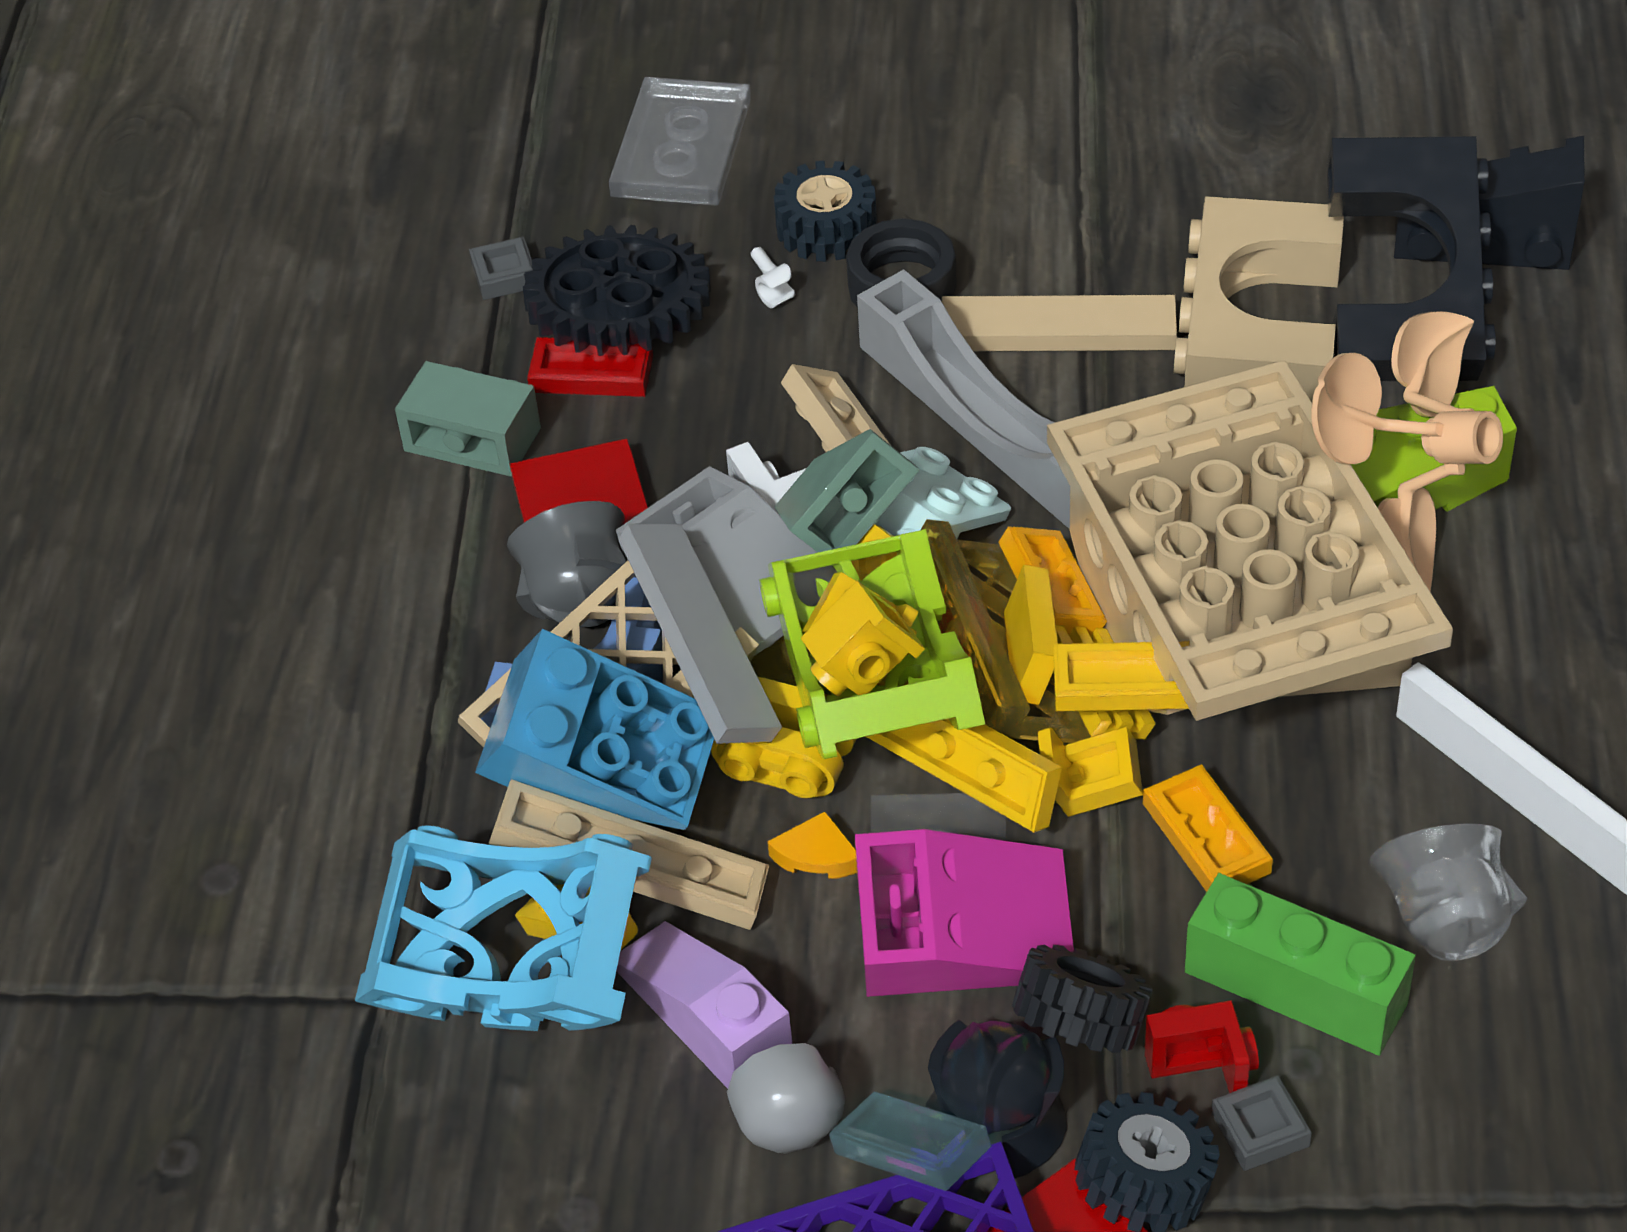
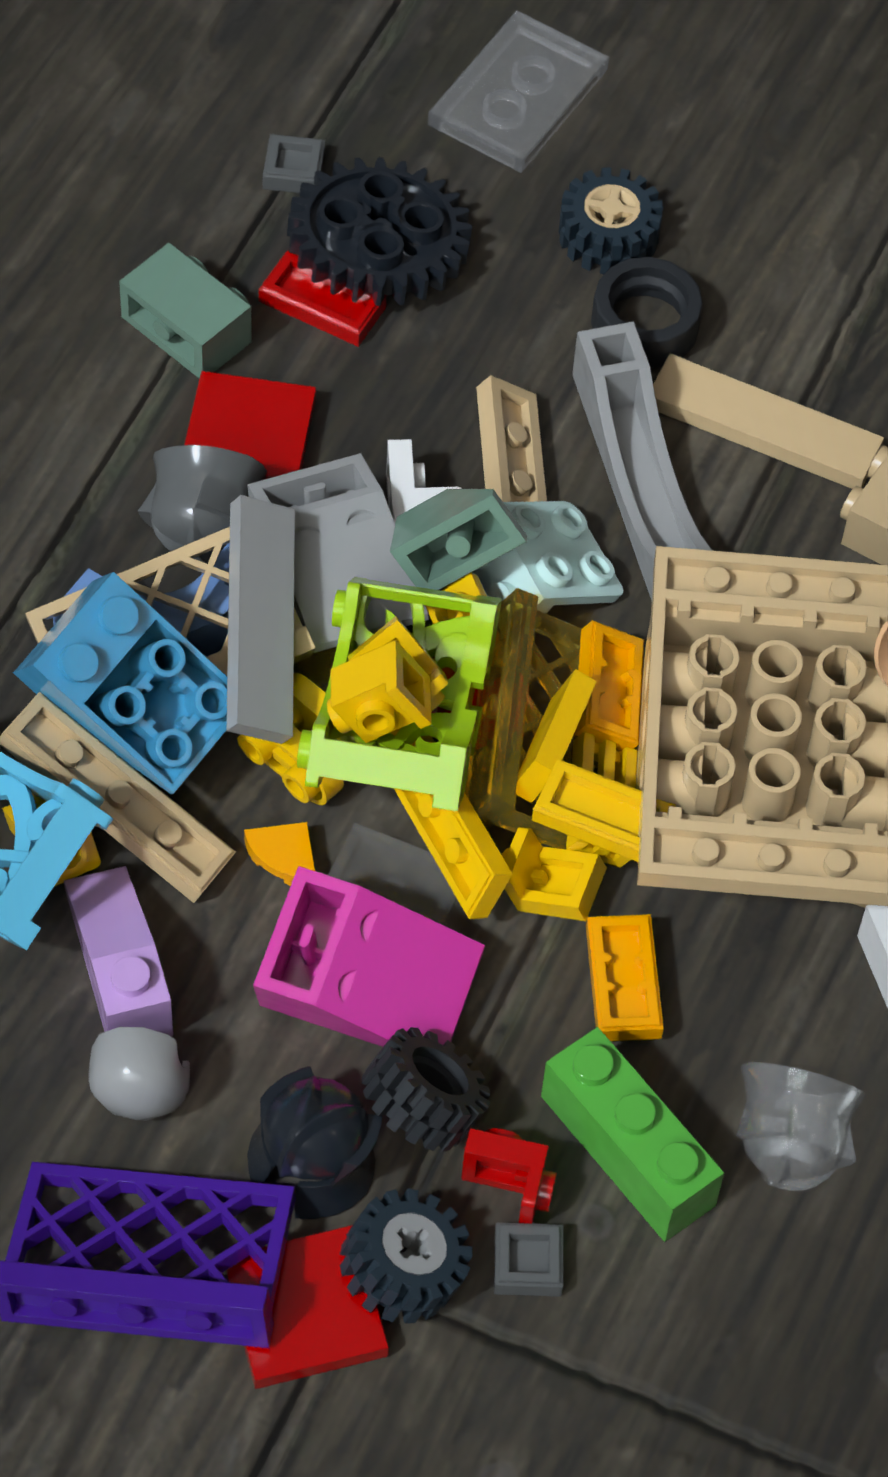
camera: 15 degrees right, 10 degrees up
white hand [751,247,795,308] -> none
clear light blue tile [829,1091,991,1191] -> none

